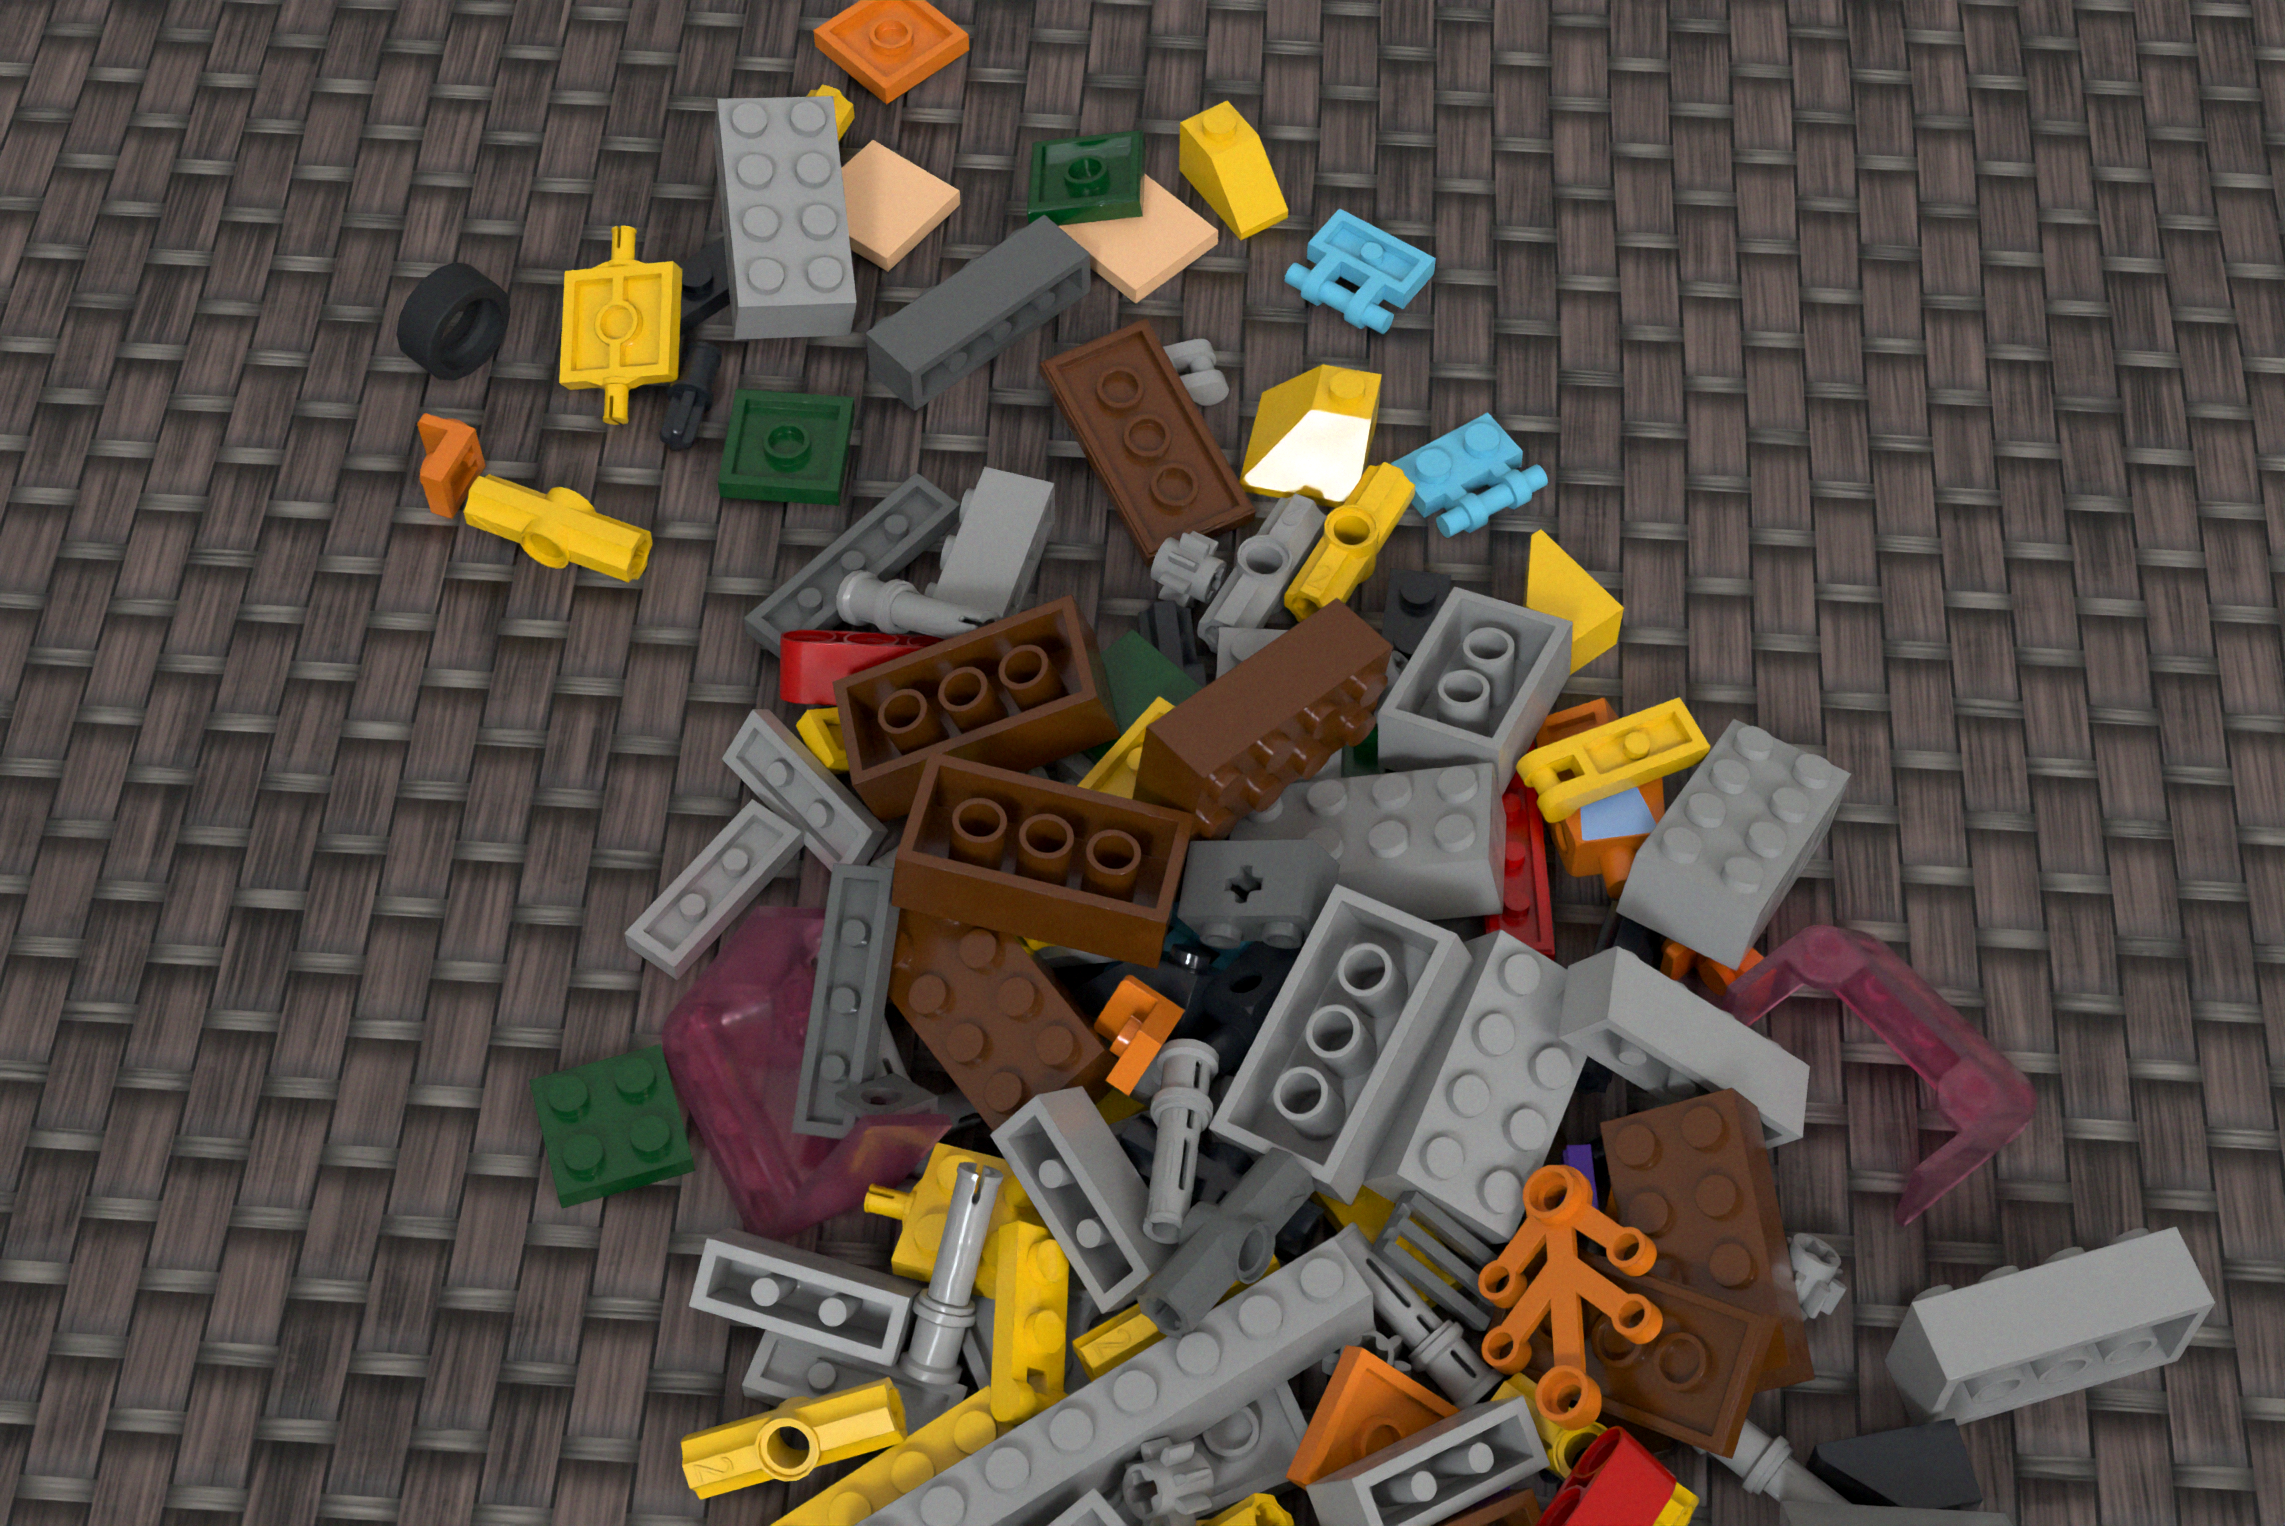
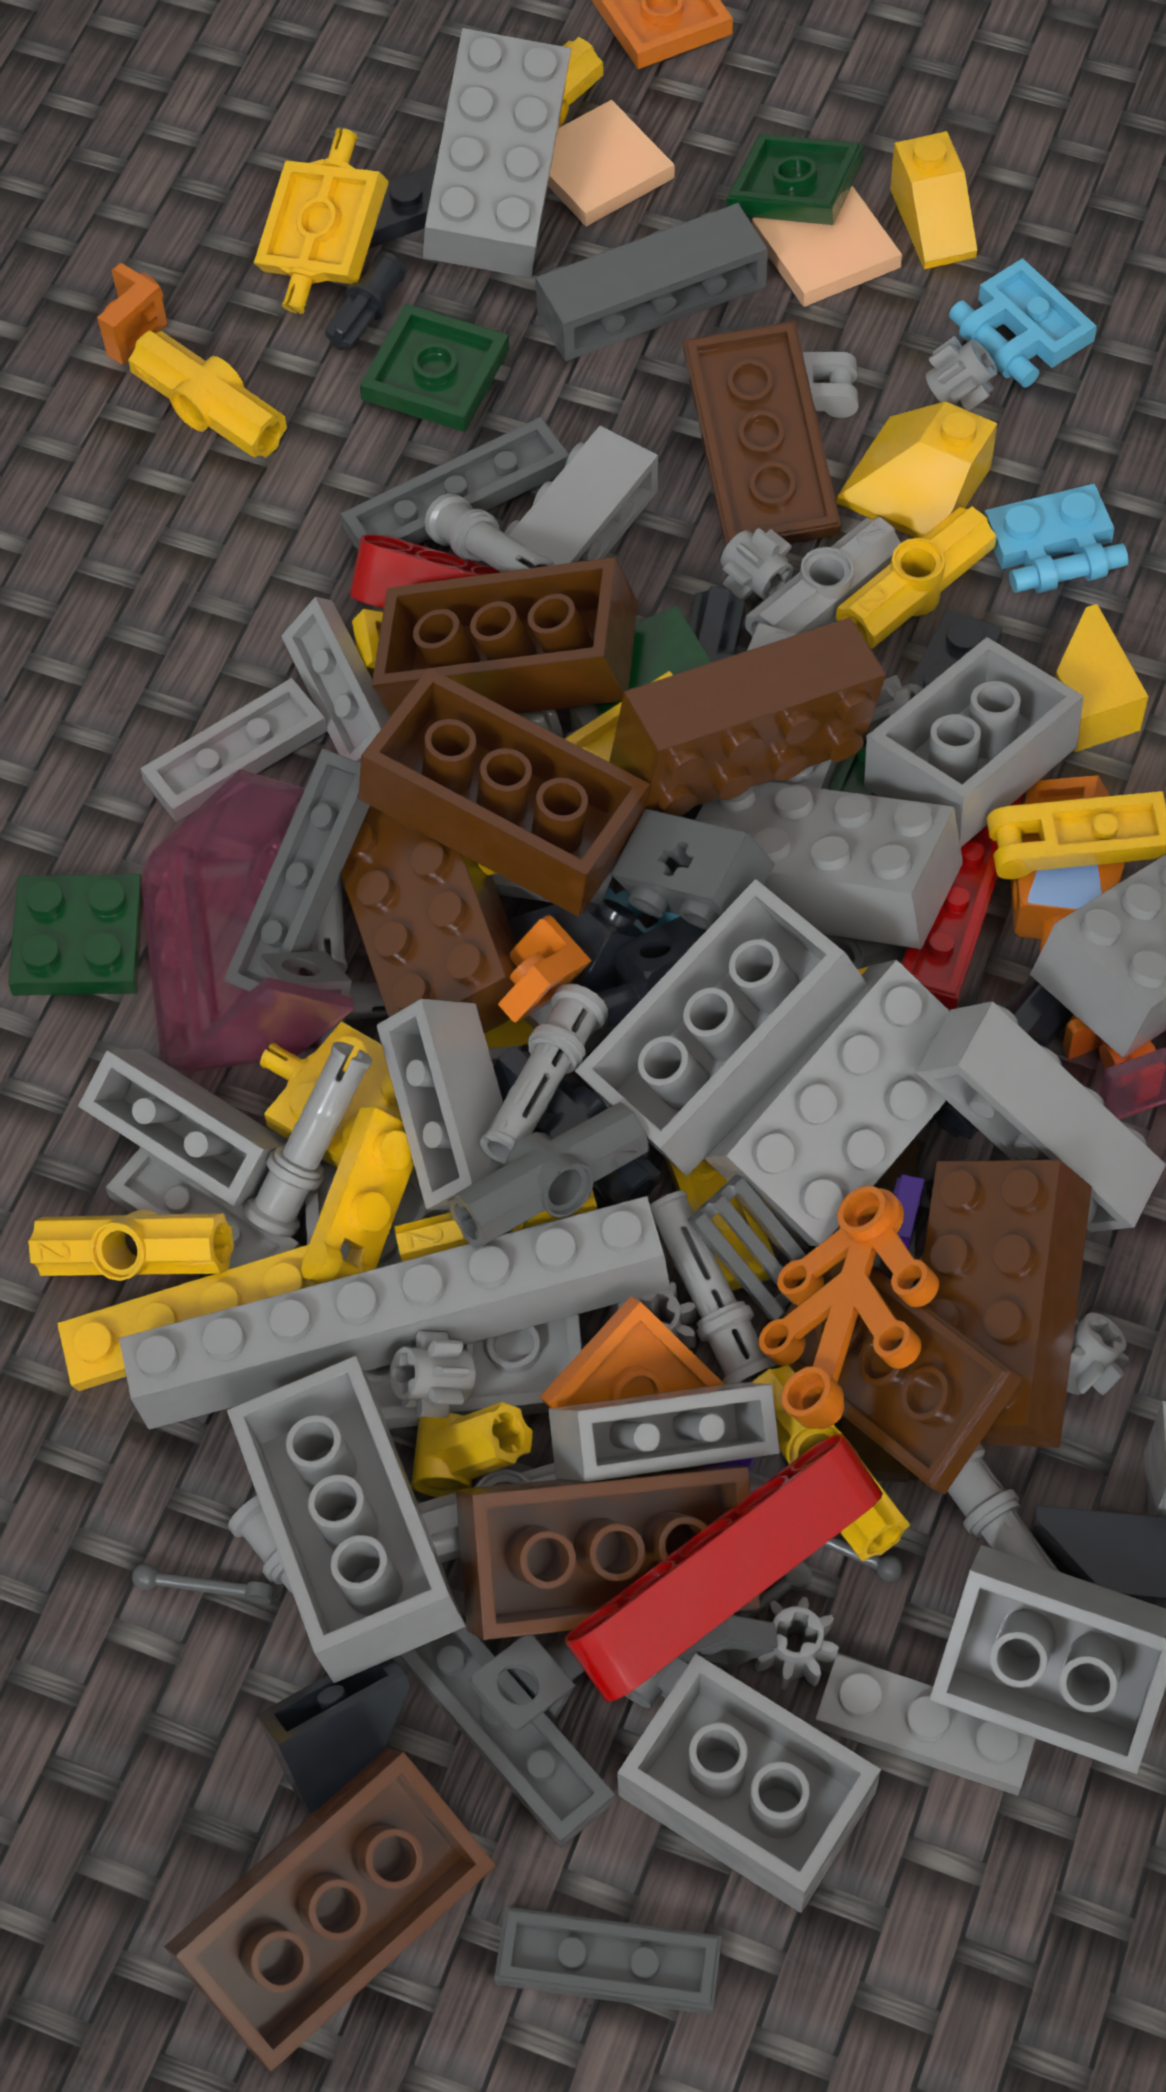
camera: 20 degrees right, 5 degrees up
black tyre [396,262,511,381] -> none
none -> light grey gear [926,336,997,411]

